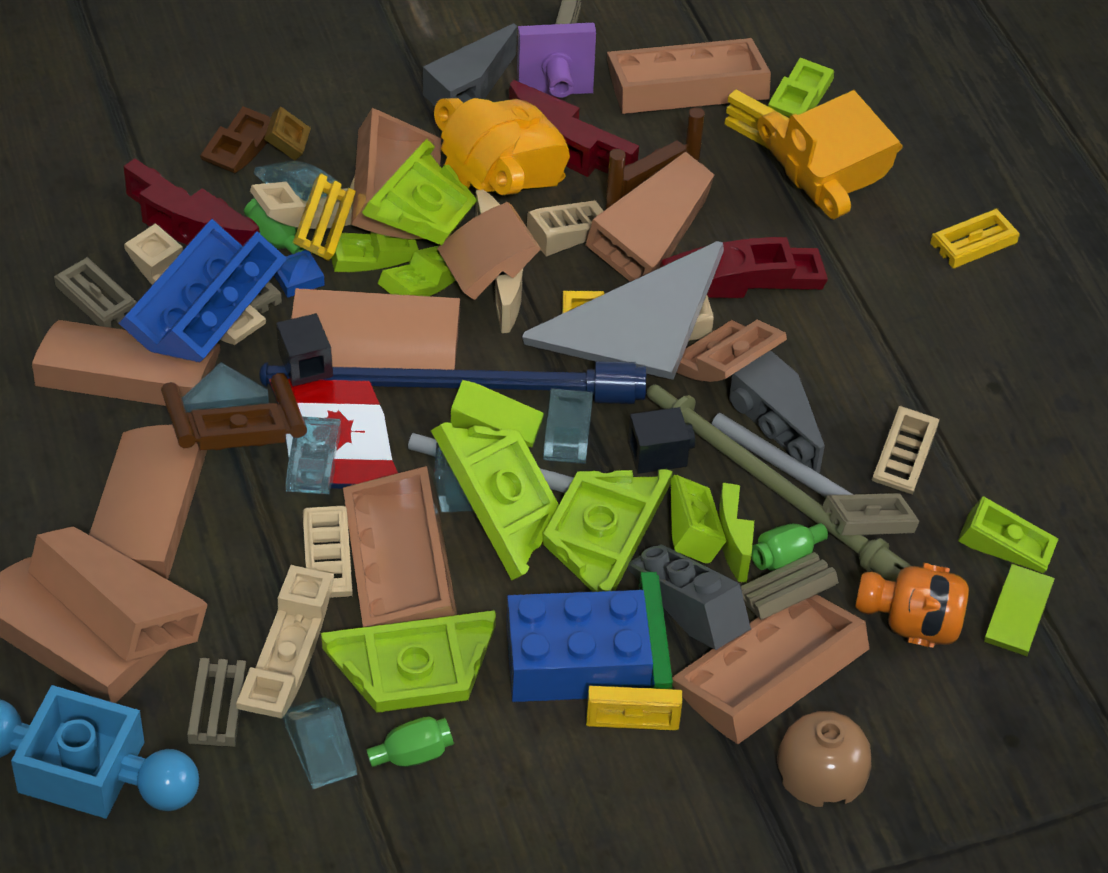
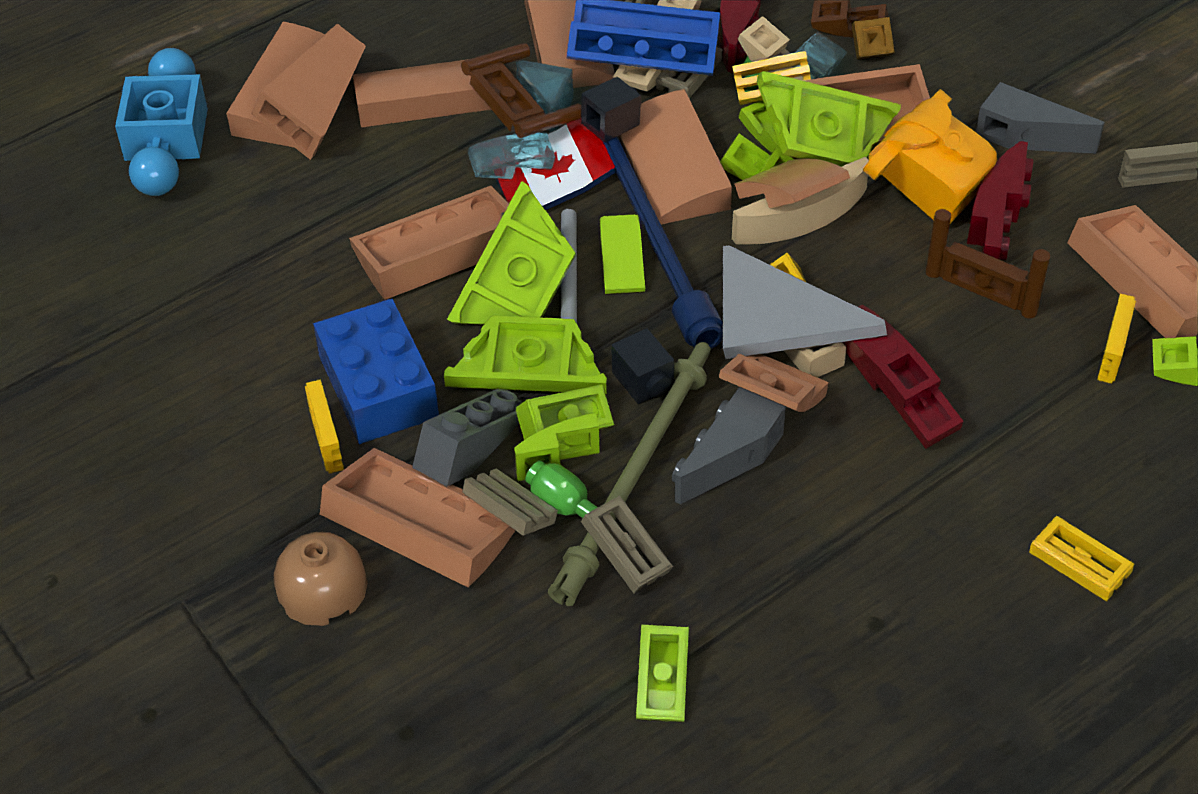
camera: 75 degrees right, 0 degrees up
dark tan tile [187,658,247,747] -> none
tan slope [236,565,334,718] -> none
blue tile [274,250,325,298] -> none
clear light blue slope [282,697,357,789] -> none
tan slope [303,506,352,598] -> none
lime wing [321,610,496,713] -> none
bright green plant [366,716,454,767] -> none
medium lavender tile [517,23,596,98] -> none
tan slope [527,200,603,256] -> none
clear light blue slope [543,388,593,464] -> none
nougat slope [586,152,715,282] -> none
green tile [639,572,673,689] -> none
light grey bar [712,413,853,498] -> none
light orange piece [757,90,903,219] -> none
orange piece [855,563,969,648] -> none
tan slope [872,406,940,495] -> none
lime slope [984,564,1055,656] -> none

